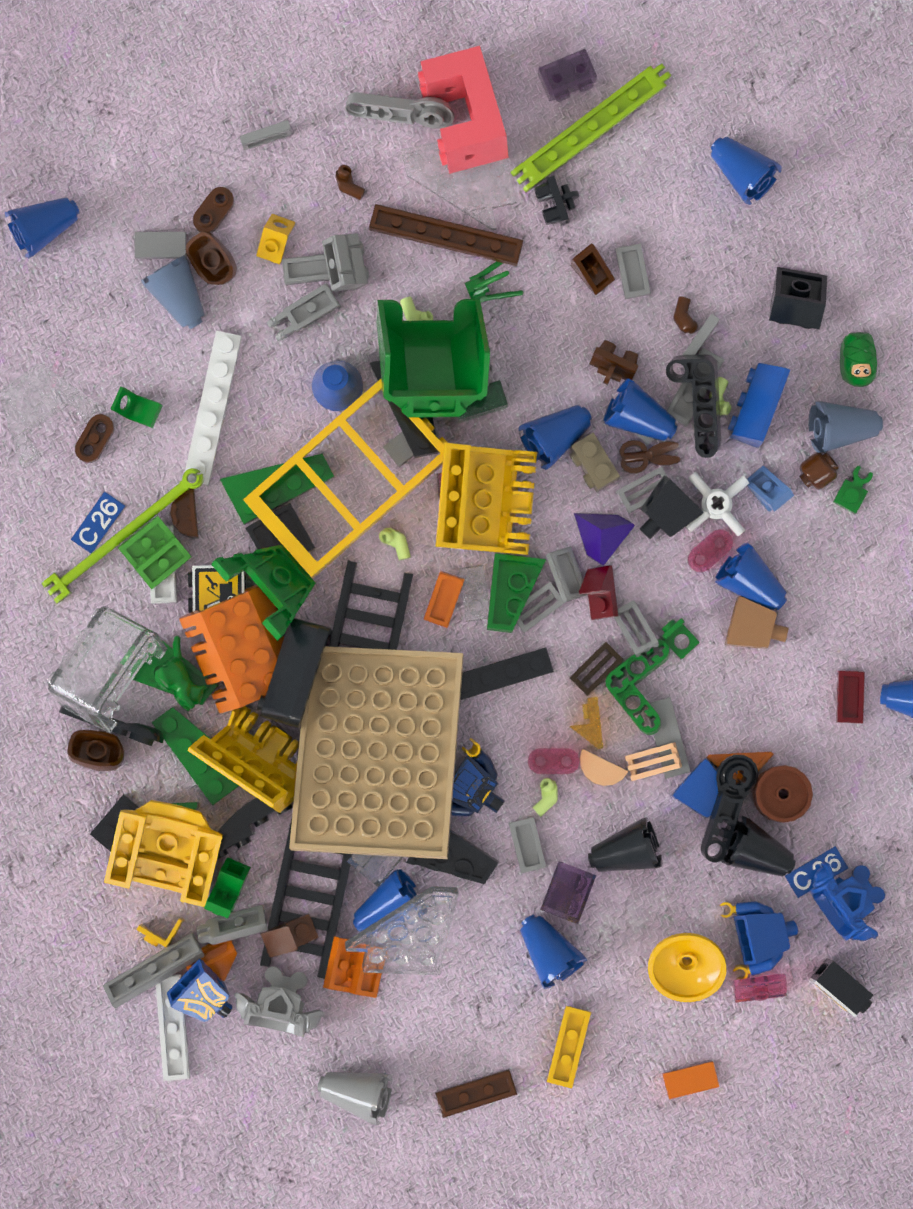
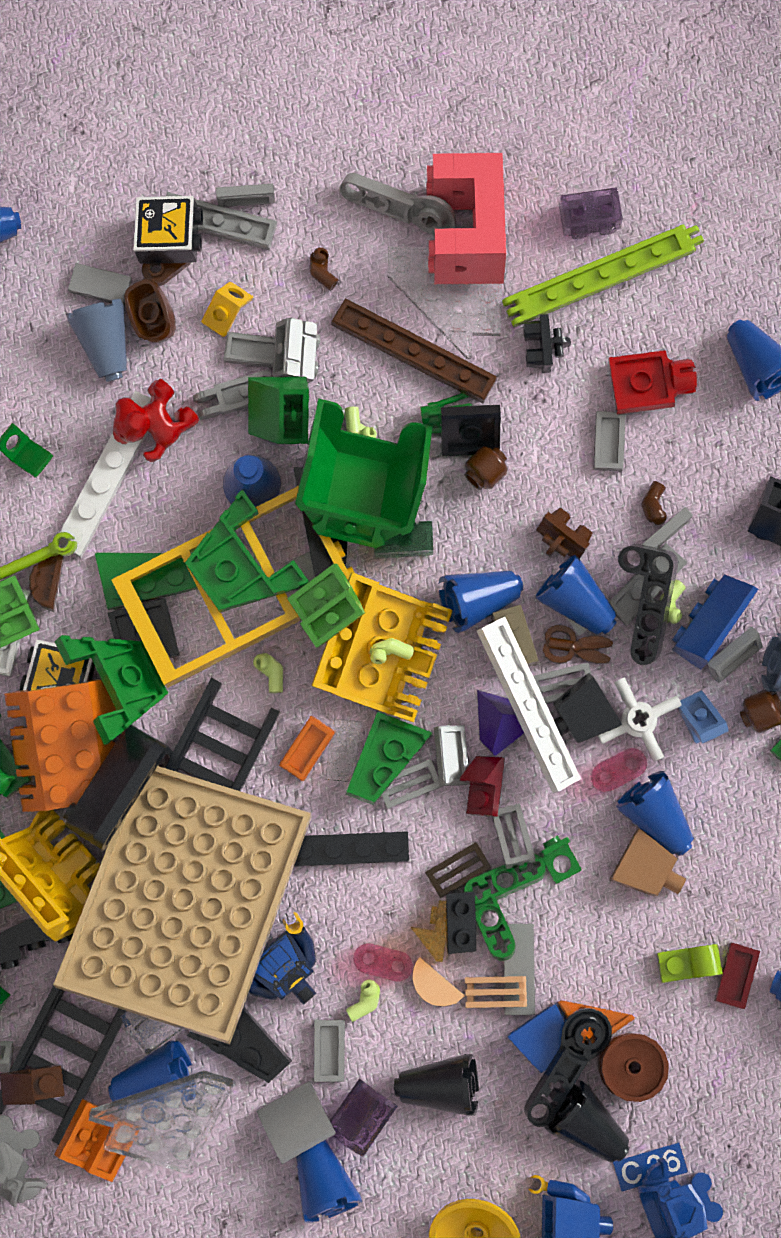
camera: 15 degrees right, 5 degrees down
reddish brown slope [570,243,615,295] -> none
none -> red animal [112,379,199,462]
none -> piece [134,196,203,264]
none -> light grey tile [166,192,277,251]
none -> green wing [185,490,309,613]
none -> green slope [248,377,309,444]
none -> light grey slope [257,1081,336,1164]
none -> bright green slope [287,564,365,648]
none -> yellowish green arm [370,638,414,664]
none -> black plate [441,405,501,456]
none -> black hinge [446,890,477,954]
none -> reddish brown head [464,447,508,490]
none -> white plate [476,617,581,793]
none -> red plate [608,350,697,414]
none -> lime plate [656,944,723,983]
none -> light grey tile [707,627,763,683]

